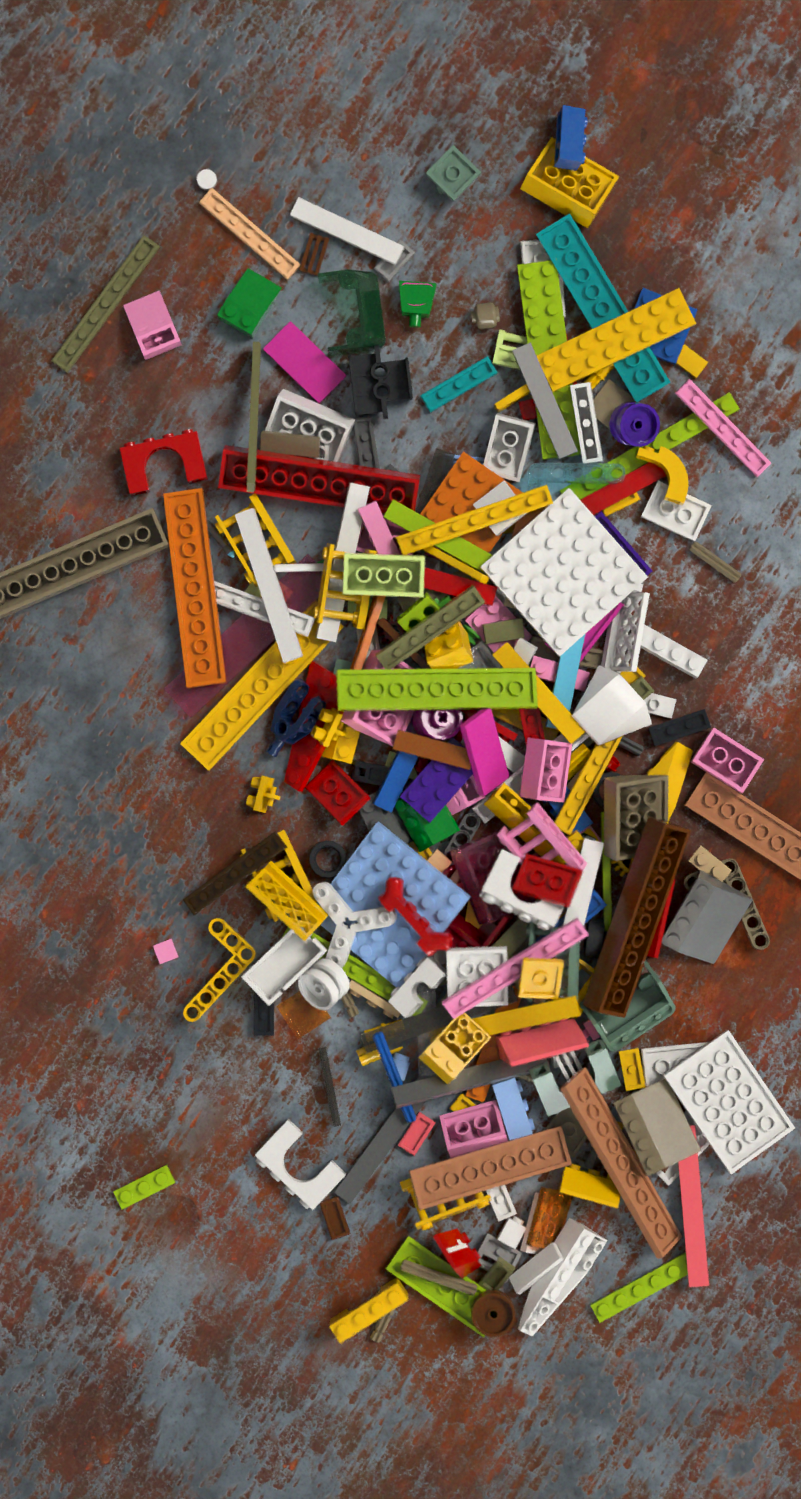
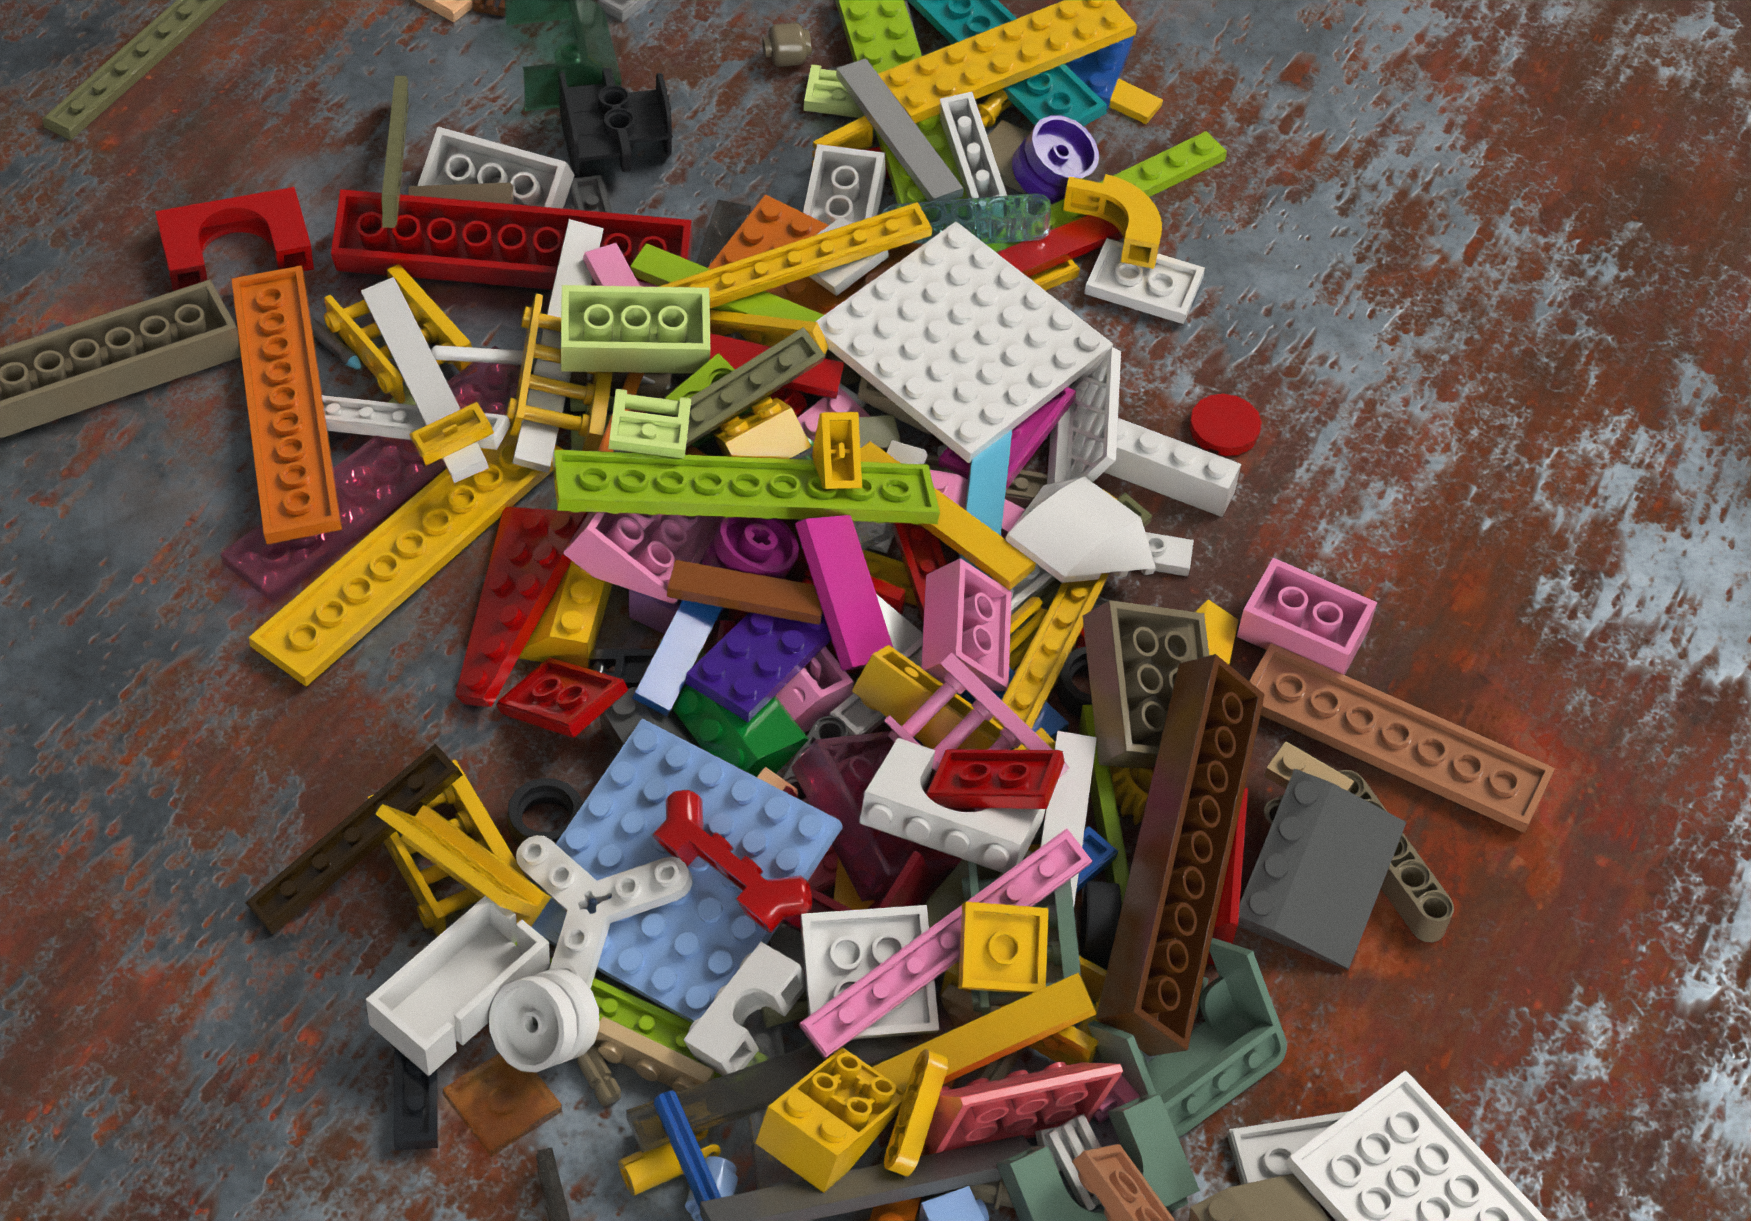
camera: 10 degrees left, 35 degrees down
bright pink slope [123,290,182,360] -> none
bright pink tile [153,939,179,964] -> none
yellow beam [183,918,256,1022] -> none
green slope [217,268,282,339] -> none
yellow hips [246,775,281,813] -> none
dark pink tile [263,321,347,404] -> none
dark blue piece [266,679,326,757] -> none
yellow hips [311,708,347,747] -> none
green torso [399,281,437,328] -> none
teal tile [420,356,498,413] -> none
yellow plate [618,1048,645,1091] -> none
black plate [648,709,711,747] -> none
bright pink tile [675,379,771,477] -> none
dark tan axle [689,541,741,583] -> none
none -> yellow tile [409,402,494,466]
none -> yellowish green plate [608,389,691,459]
none -> yellow slope [812,412,862,489]
none -> yellow beam [884,1049,948,1177]
none -> red tile [1189,394,1262,456]

